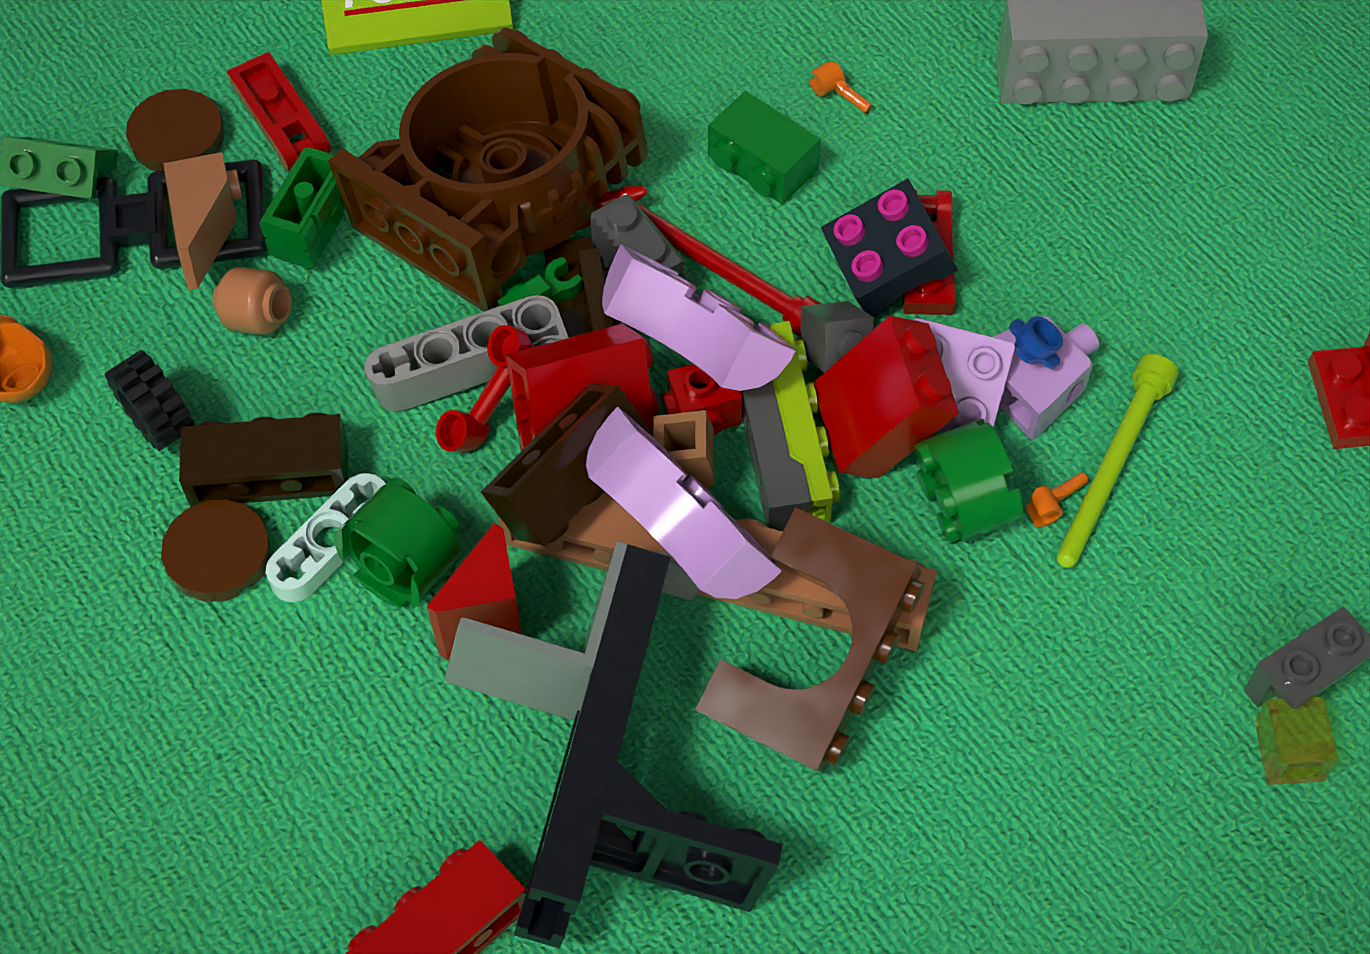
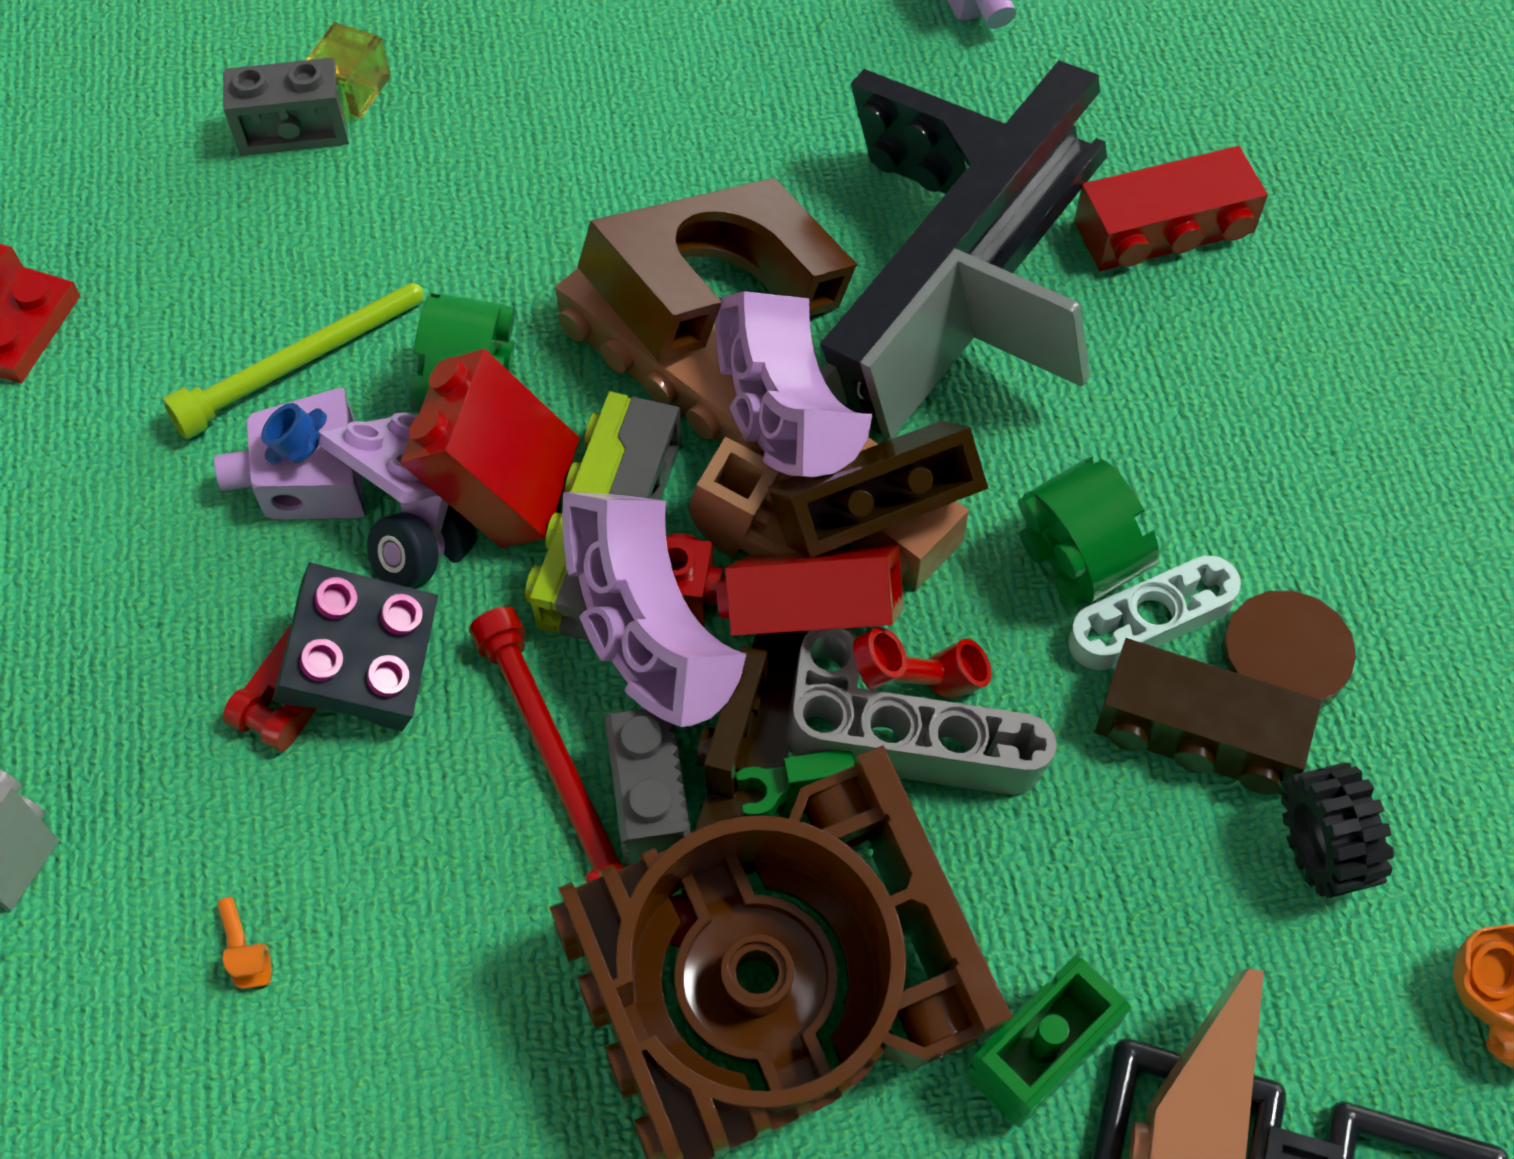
camera: 155 degrees left, 0 degrees up
nougat head [213,267,292,335] -> none
red slope [427,523,522,660] -> none
green brick [708,90,821,205] -> none
dark grey brick [801,301,874,372] -> none
orange hand [1026,472,1088,528] -> none

